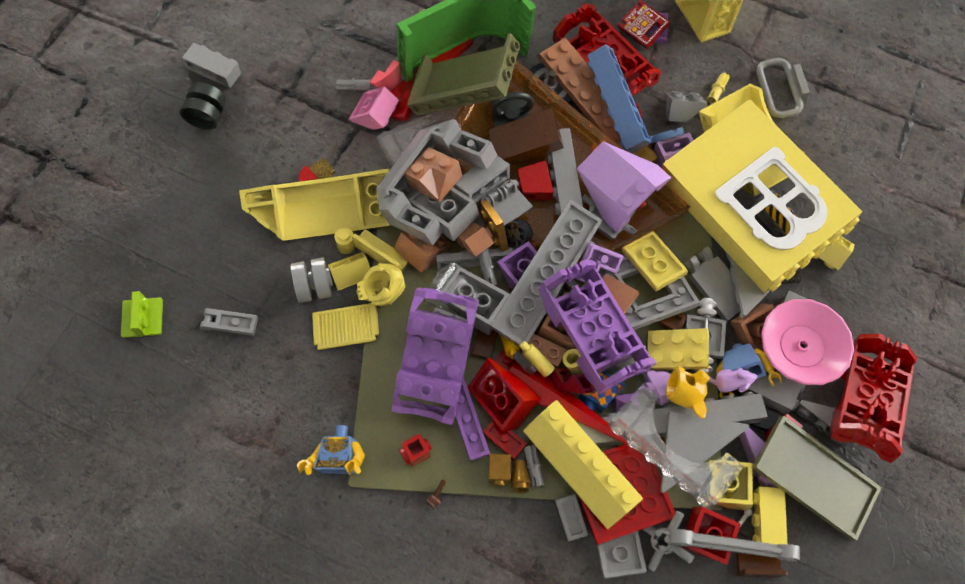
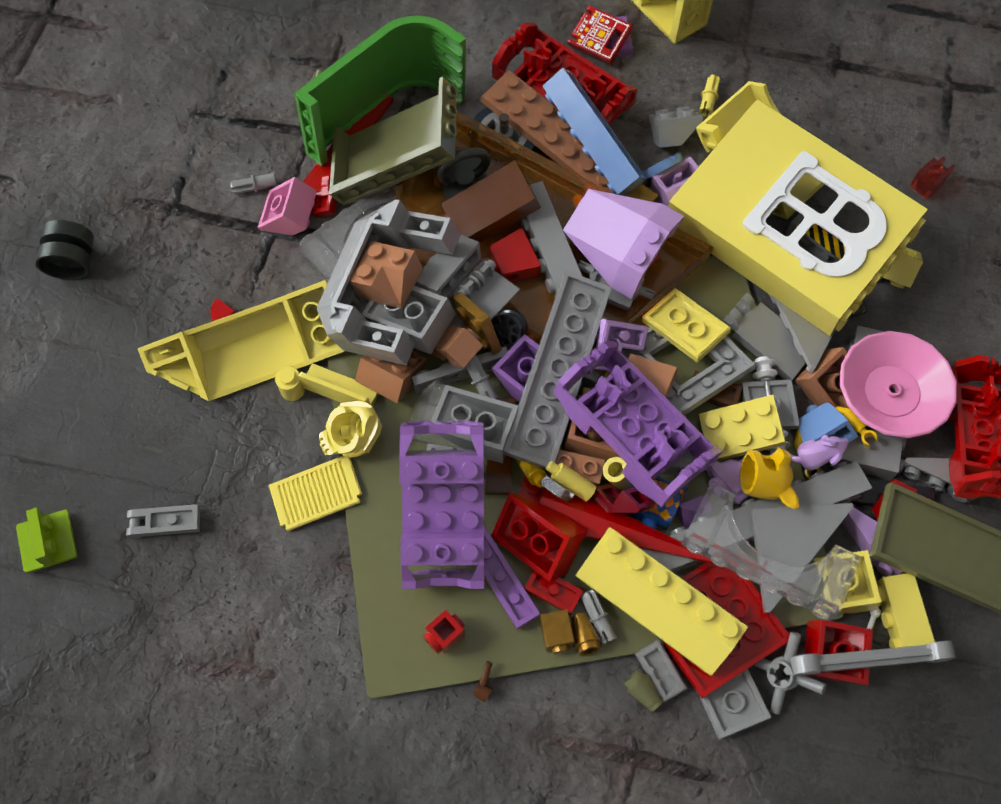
camera: 10 degrees left, 0 degrees up
light grey brick [182,43,241,88] -> none
light grey wheel [291,257,333,303] -> none
torso [297,425,365,475] -> none
clear yellow tile [309,158,335,179] -> none
light yellow panel [328,252,370,291] -> none
coral slope [370,60,402,91] -> none
reddish brown panel [736,554,788,577] -> none
light grey bar [756,58,810,118] -> none
none -> olive cone [624,669,663,712]
none -> clear red brick [910,157,955,200]

